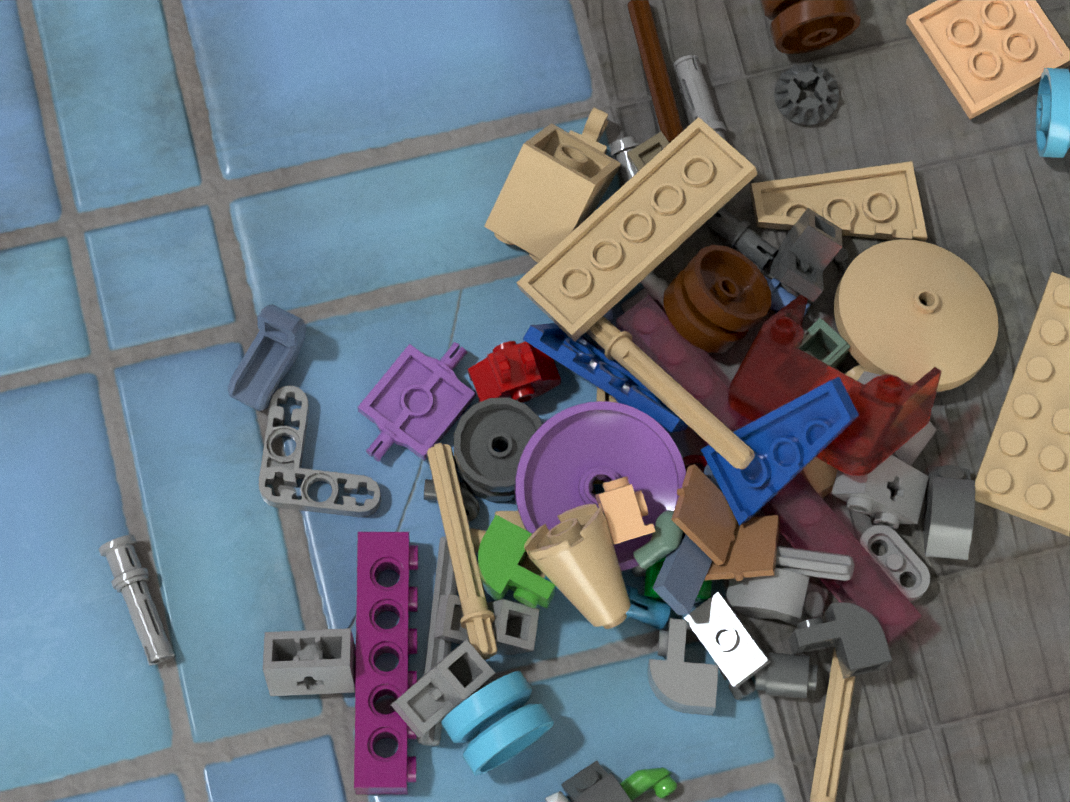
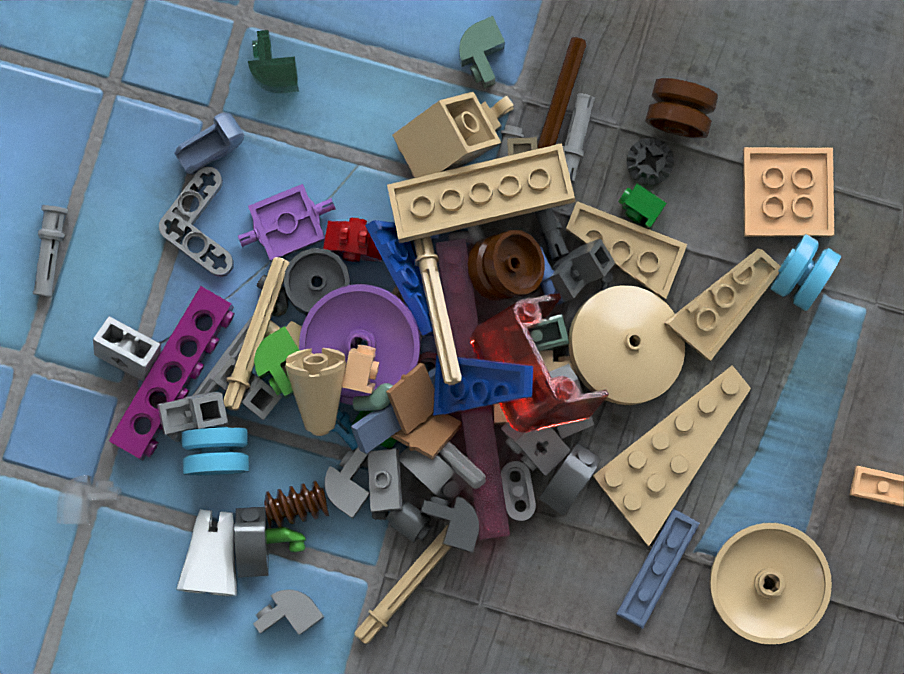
camera: 30 degrees right, 10 degrees up
none -> clear green brick [248,30,299,93]
none -> reddish brown piece [264,481,329,529]
none -> sand green brick [459,16,505,89]
none -> green brick [618,183,667,229]
none -> tan wing [664,249,781,361]

